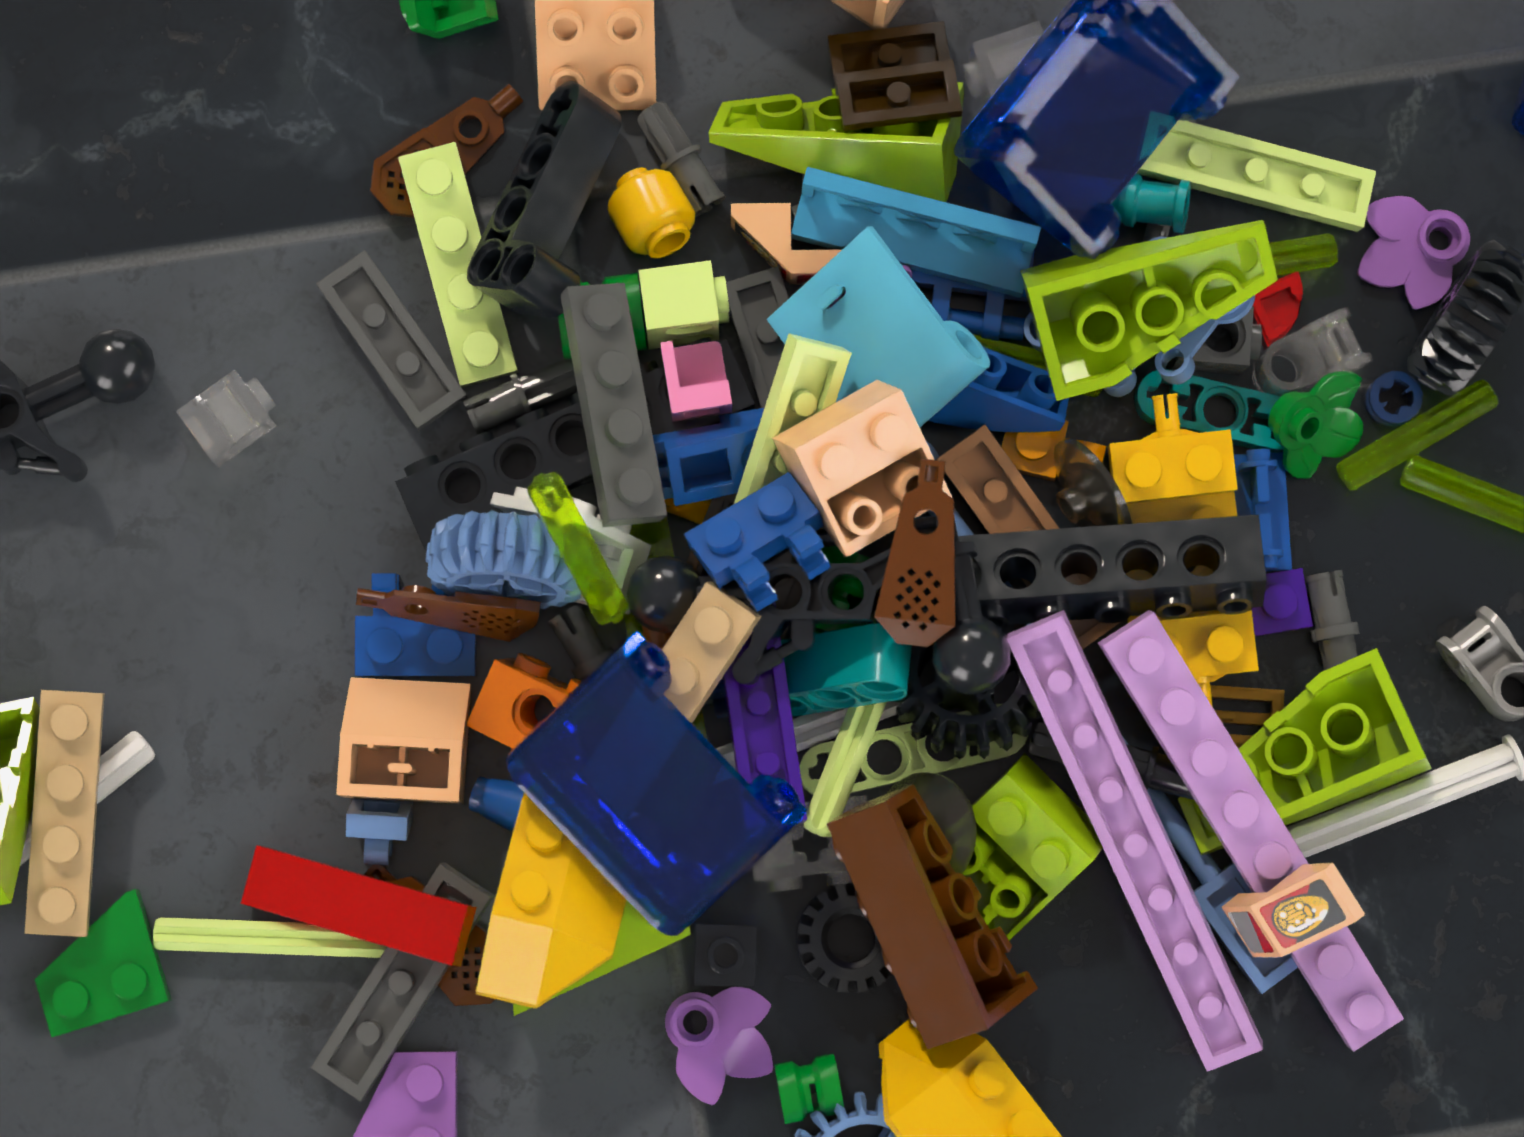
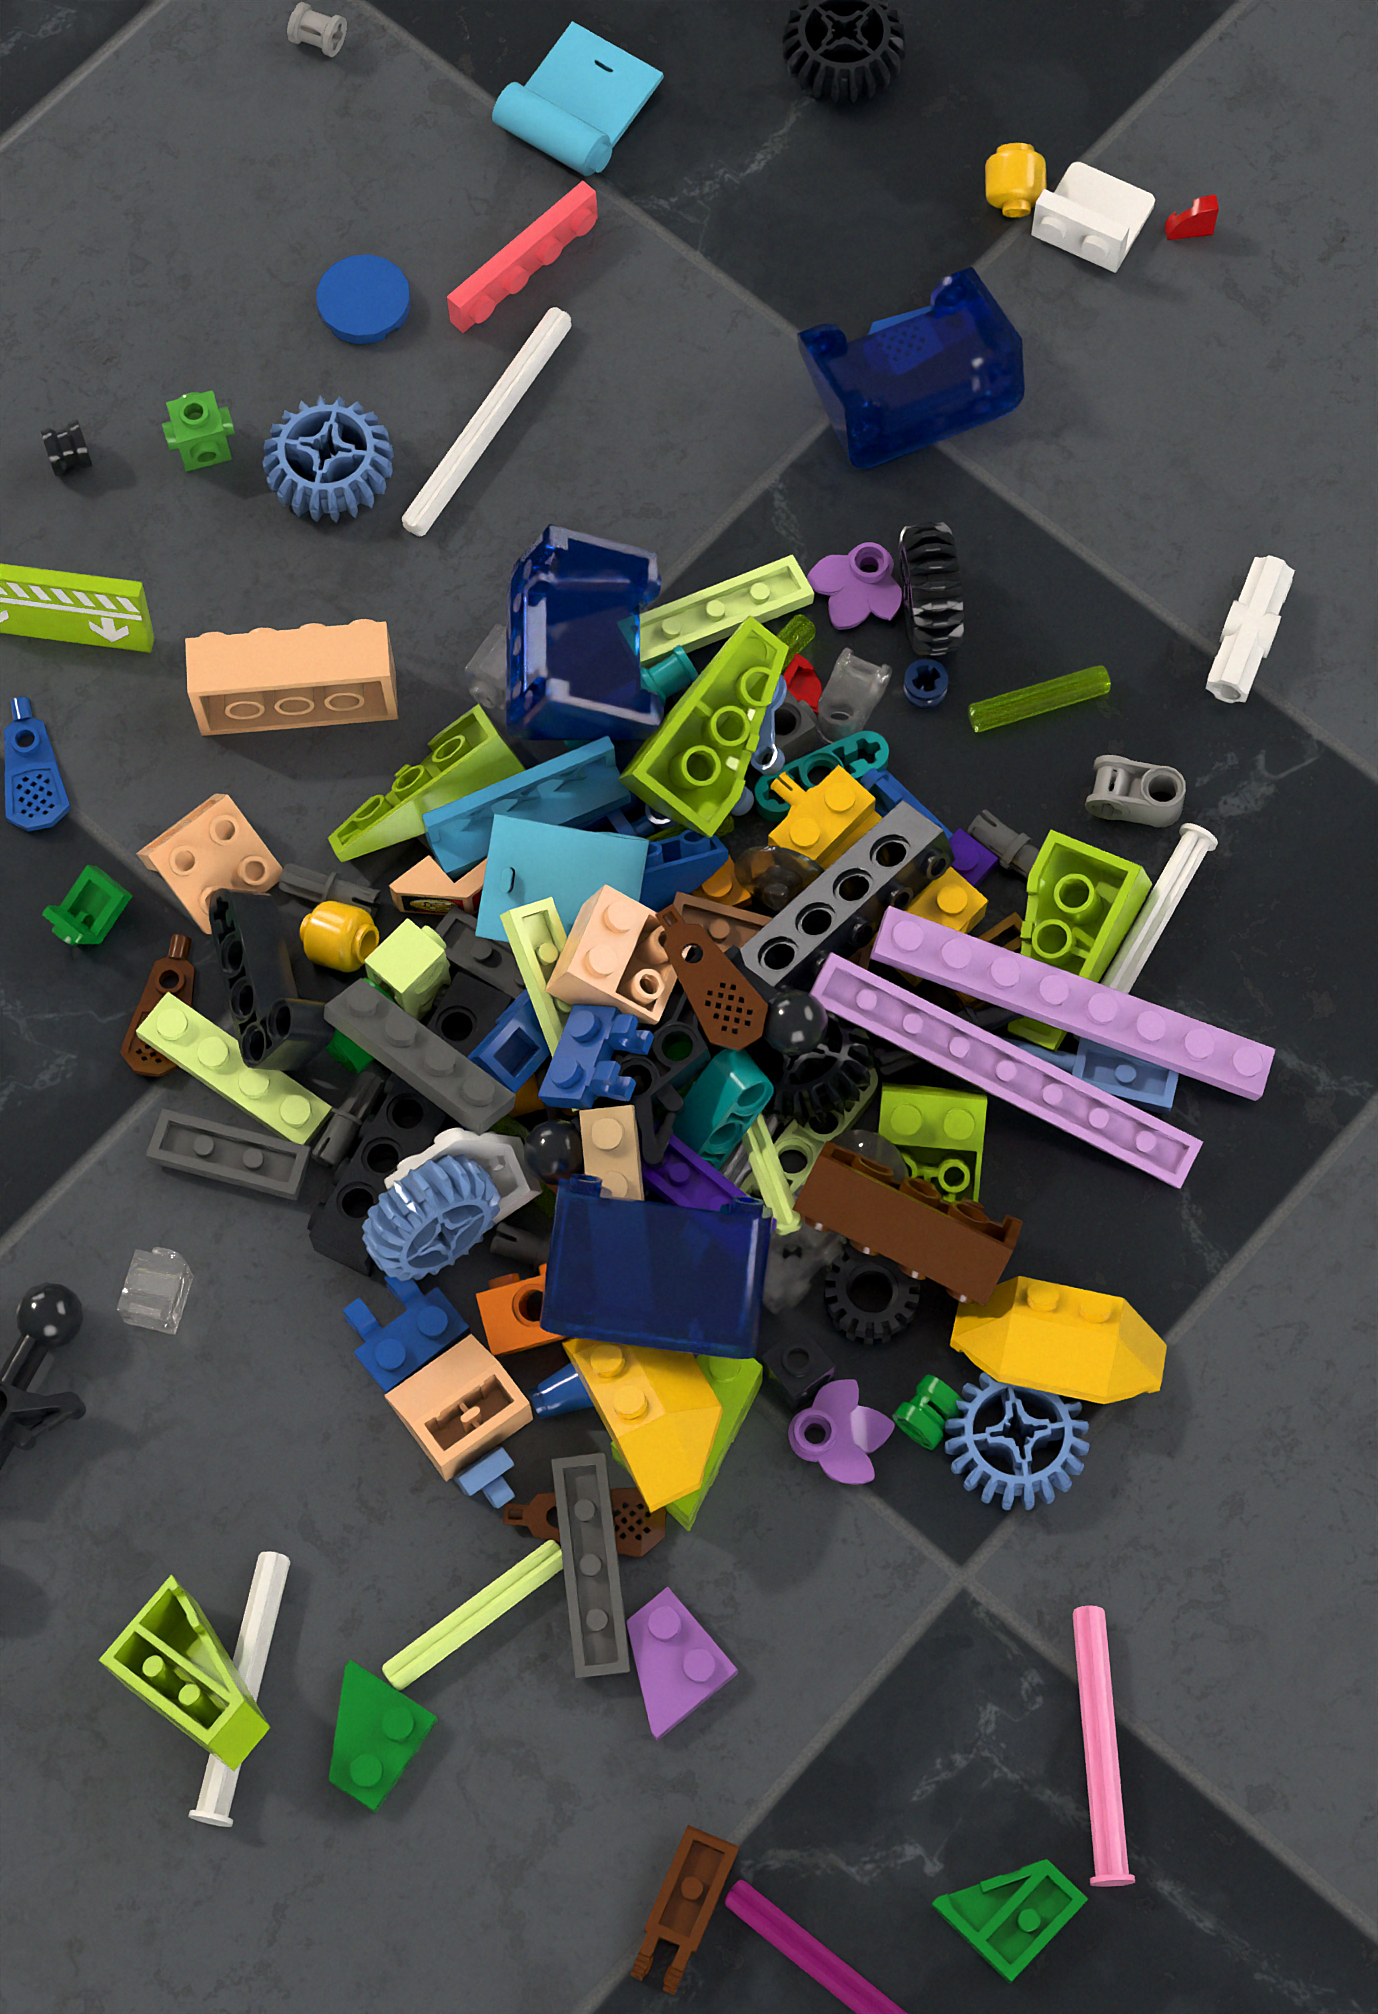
camera: 30 degrees left, 15 degrees down
tan plate [24,690,105,937] -> none
red tile [240,845,477,967] -> none
reddish brown piece [356,585,541,642] -> none
clear neon green axle [527,472,629,625] -> none
bright pink panel [660,341,732,422] -> none
dark brown slope [828,21,962,131] -> none
slope [1221,863,1365,957] -> none
green plate [1268,371,1364,479] -> none
clear neon green axle [1336,380,1499,490] -> none

